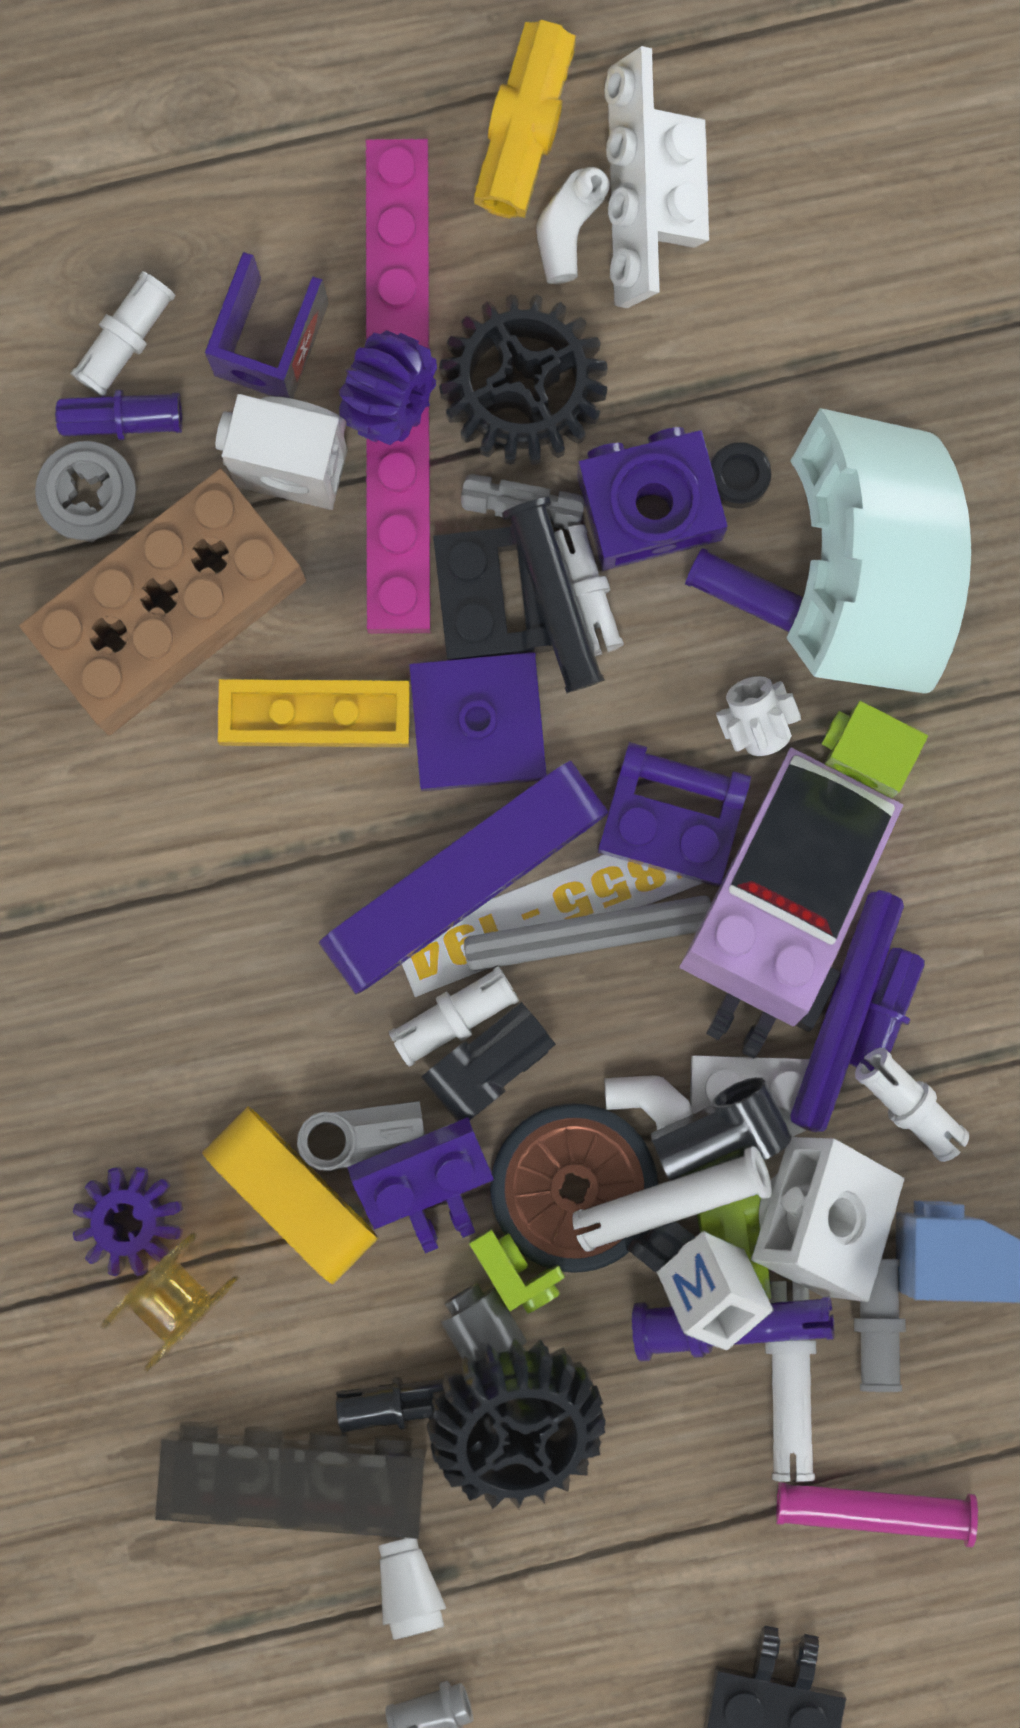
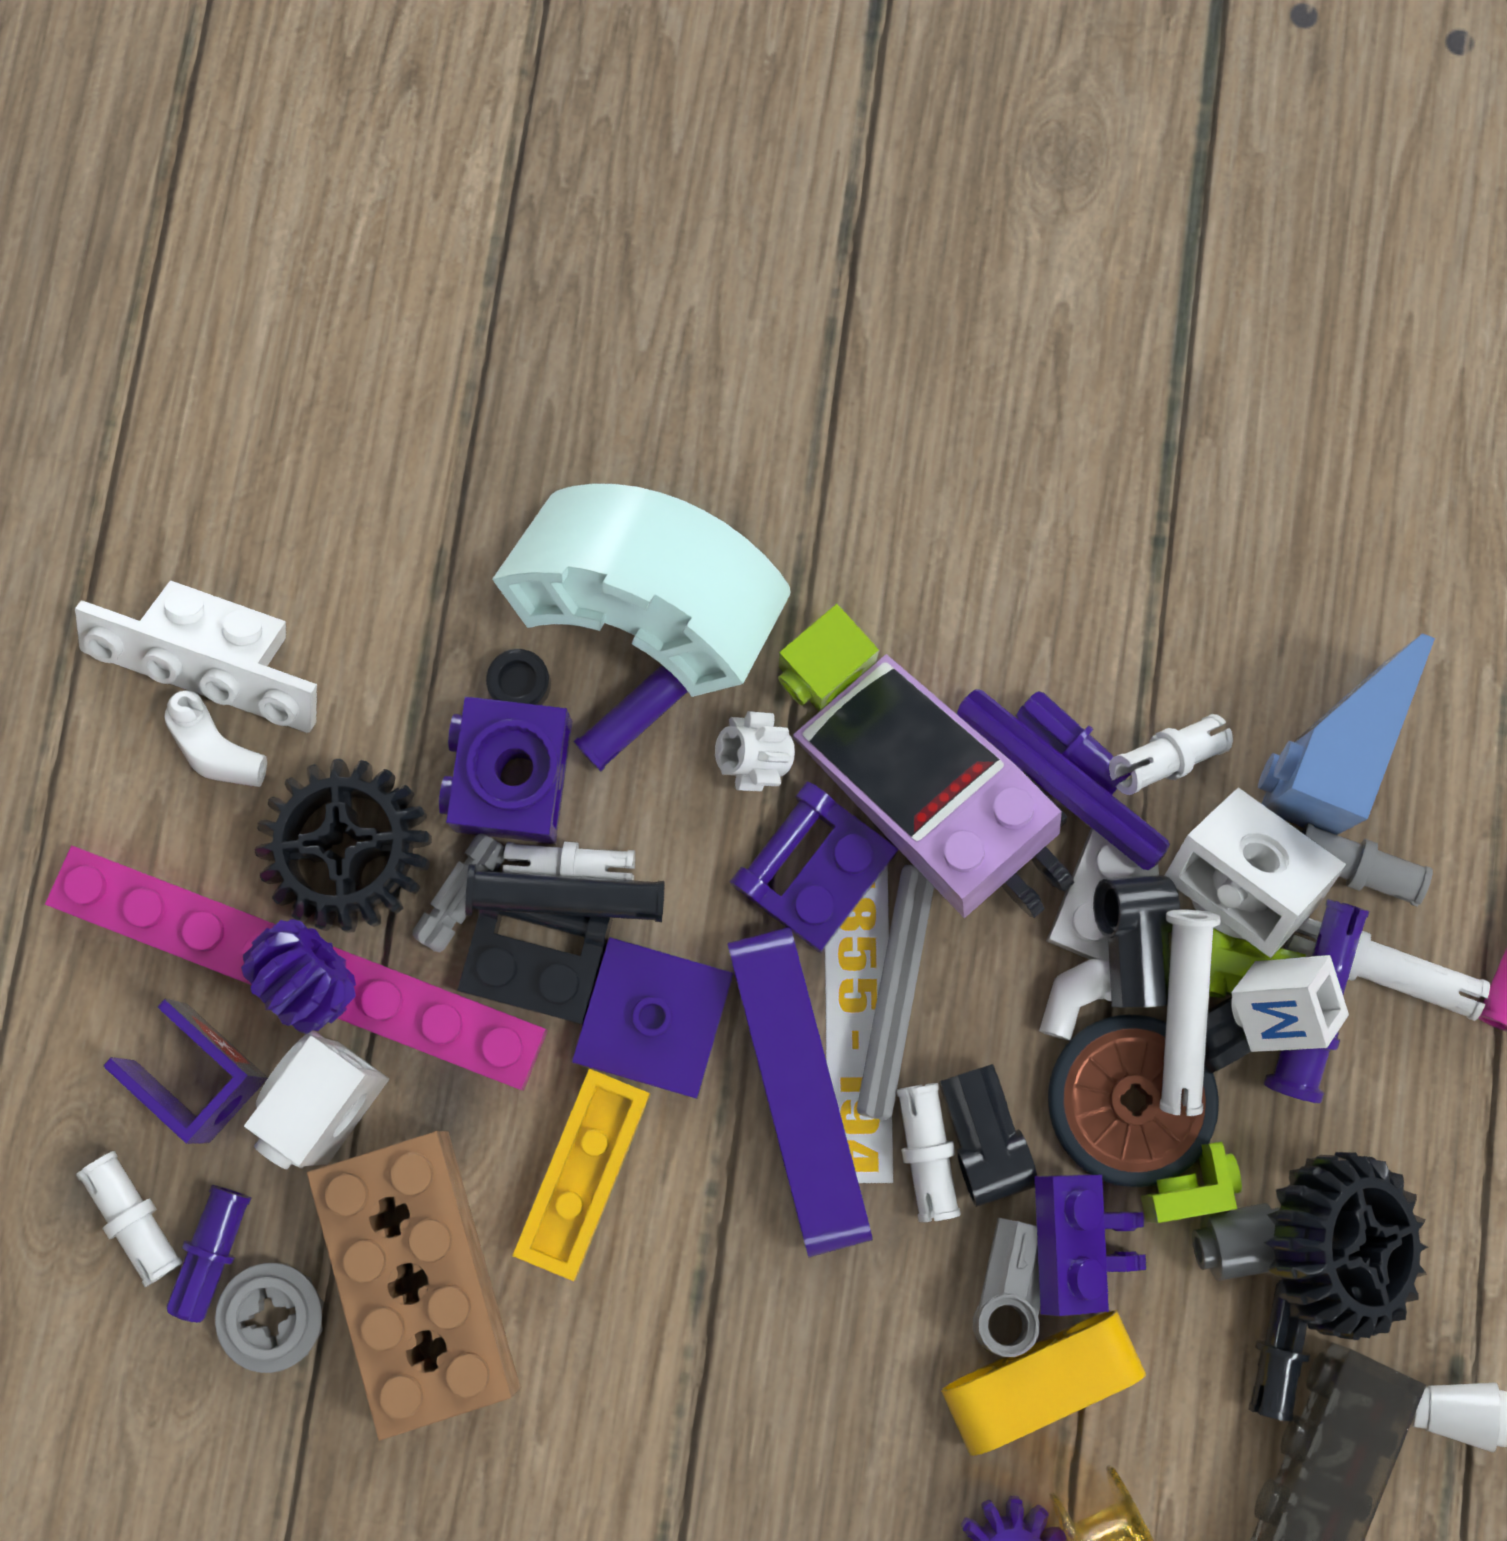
camera: 70 degrees left, 5 degrees down
yellow piece [474,19,576,219] -> none

